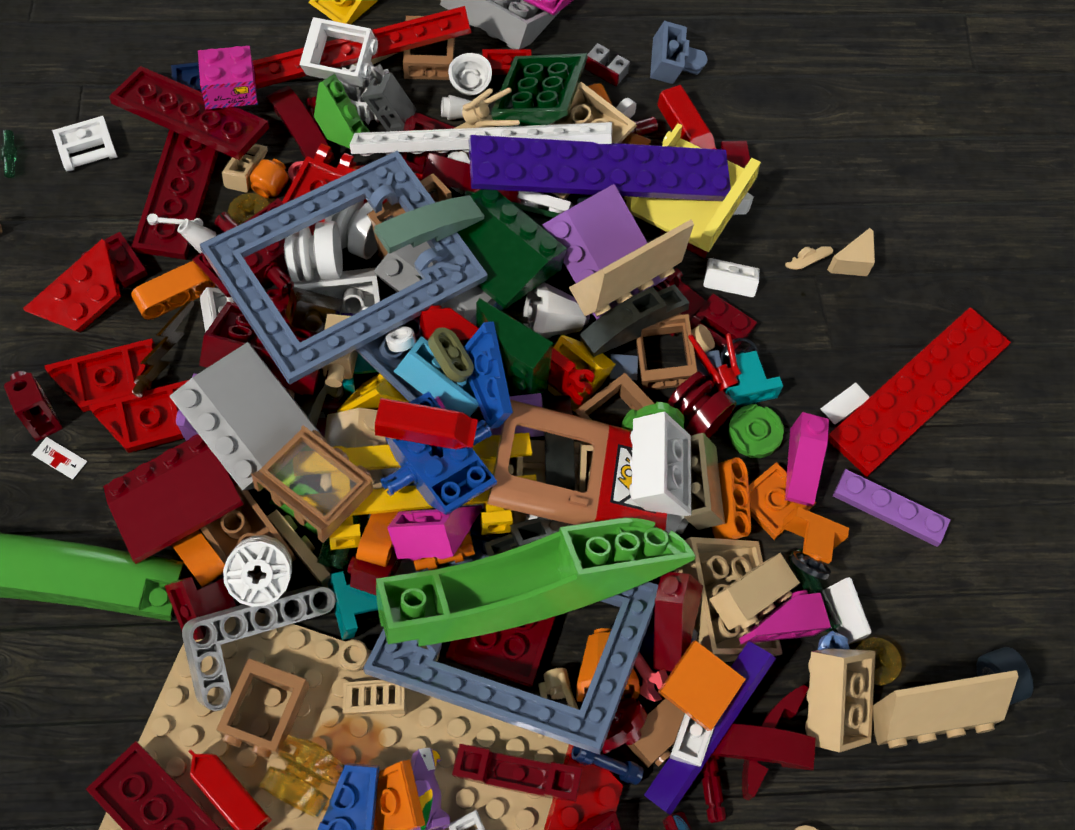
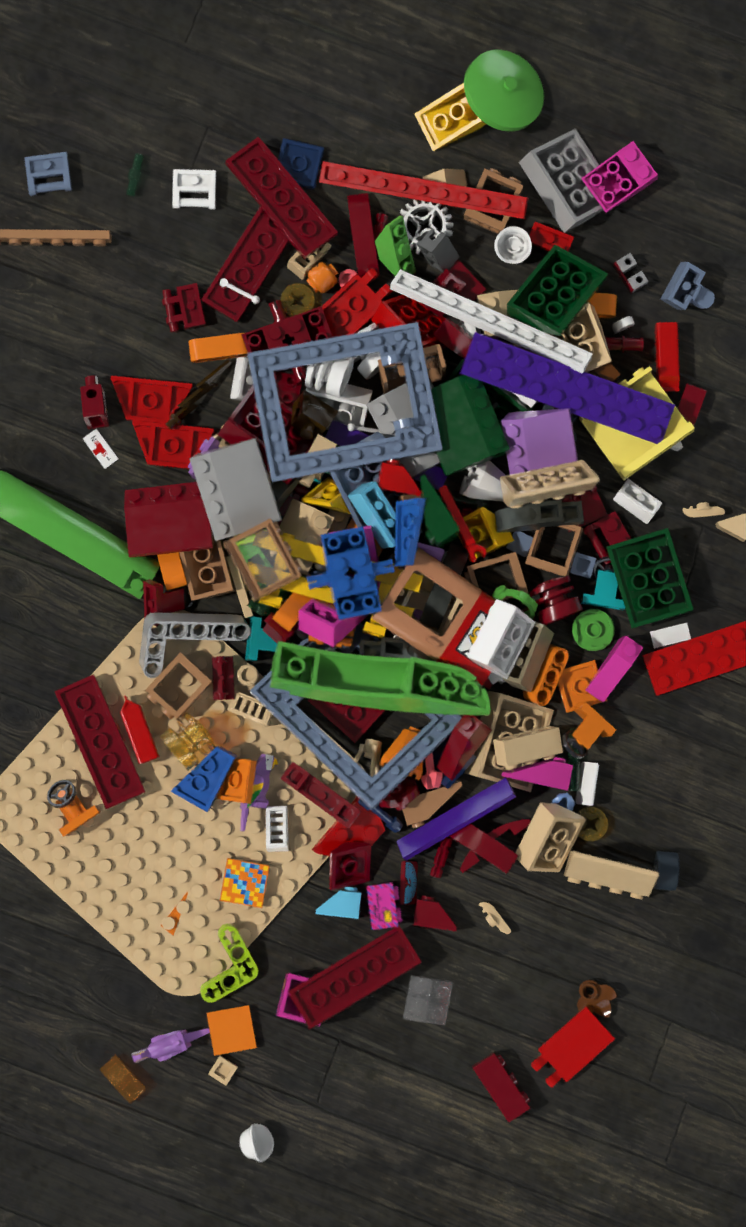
camera: 35 degrees right, 20 degrees up
red wing [23,239,121,333] -> none
white cone [178,219,216,253] -> none
dark pink brick [198,46,258,109] -> none
white wheel [223,535,292,607] -> none
white window [299,17,378,87] -> none
sand green slope [374,195,484,254] -> none
red piece [375,398,478,450] -> none
white tile [386,327,416,352] -> none
olive plate [428,327,474,383] -> none
white cone [441,95,471,120] -> none
tan plant [462,88,520,128] -> none
orange tile [658,640,746,731] -> none
white slope [670,714,714,767] -> none
red plant [688,333,741,391] -> none
tan tile [691,324,715,353] -> none
medium lavender plate [833,469,951,547] -> none
none -> dark red hinge [212,656,235,700]
none -> dark green slope [606,528,694,629]

